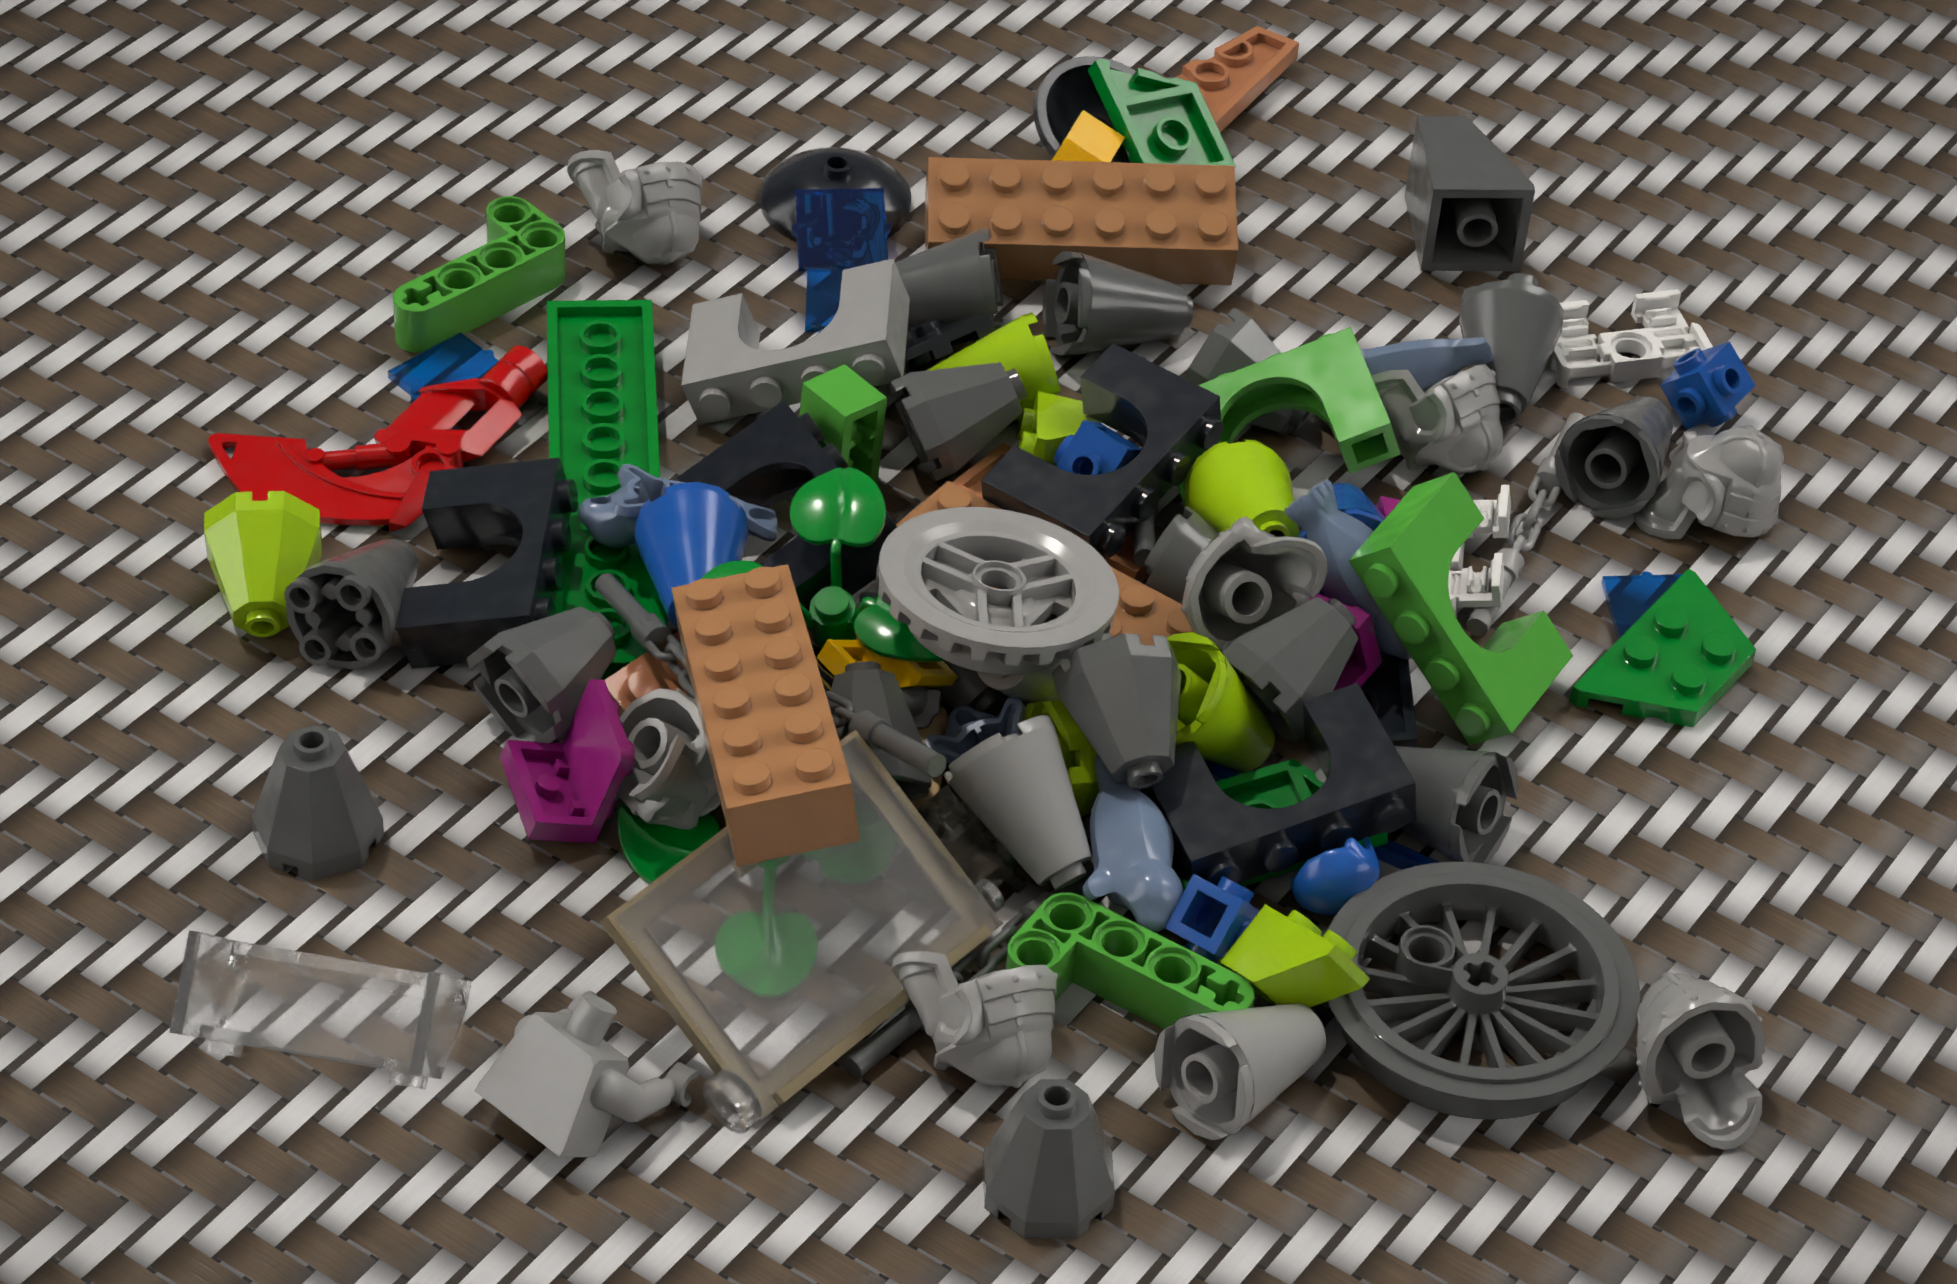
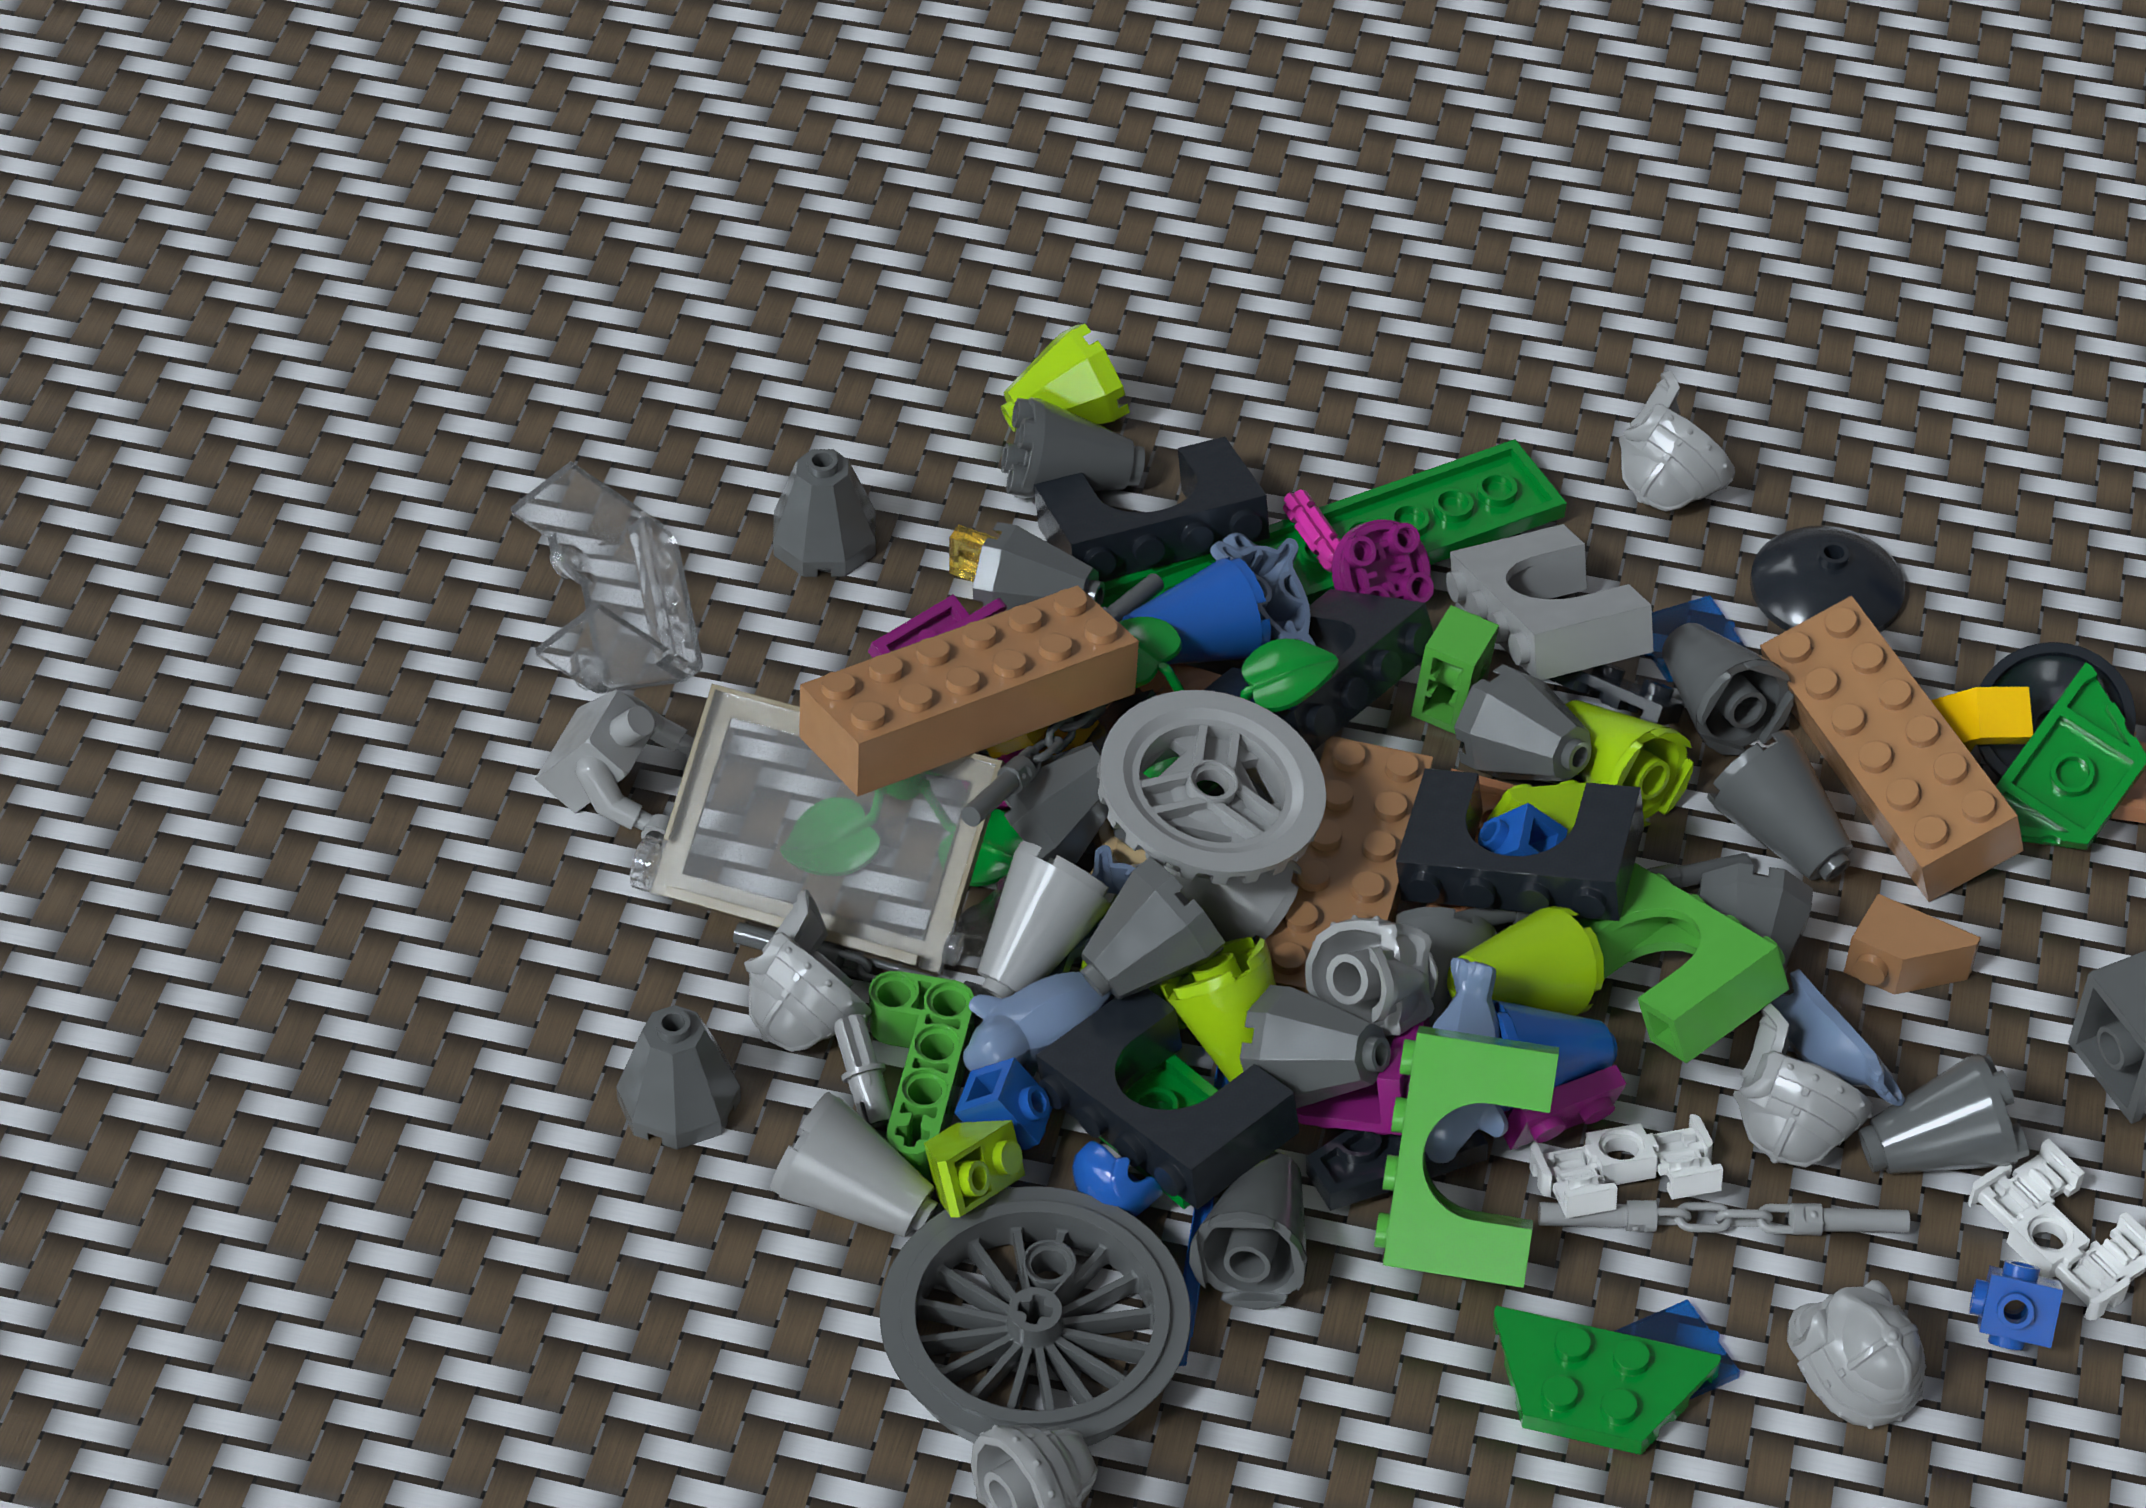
camera: 70 degrees right, 5 degrees up
red piece [208,345,548,532] -> none
clear blue piece [388,332,499,403] -> none
bright green beam [393,196,566,353] -> none
clear blue piece [791,188,891,271] -> none
dark grey cone [1554,396,1673,518] -> none
none -> light grey axle [834,1014,893,1129]
none -> clear yellow plate [949,525,998,582]
none -> dark pink axle [1283,489,1341,572]
none -> magenta tile [1332,519,1434,602]
none -> medium nougat slope [1843,894,1981,995]

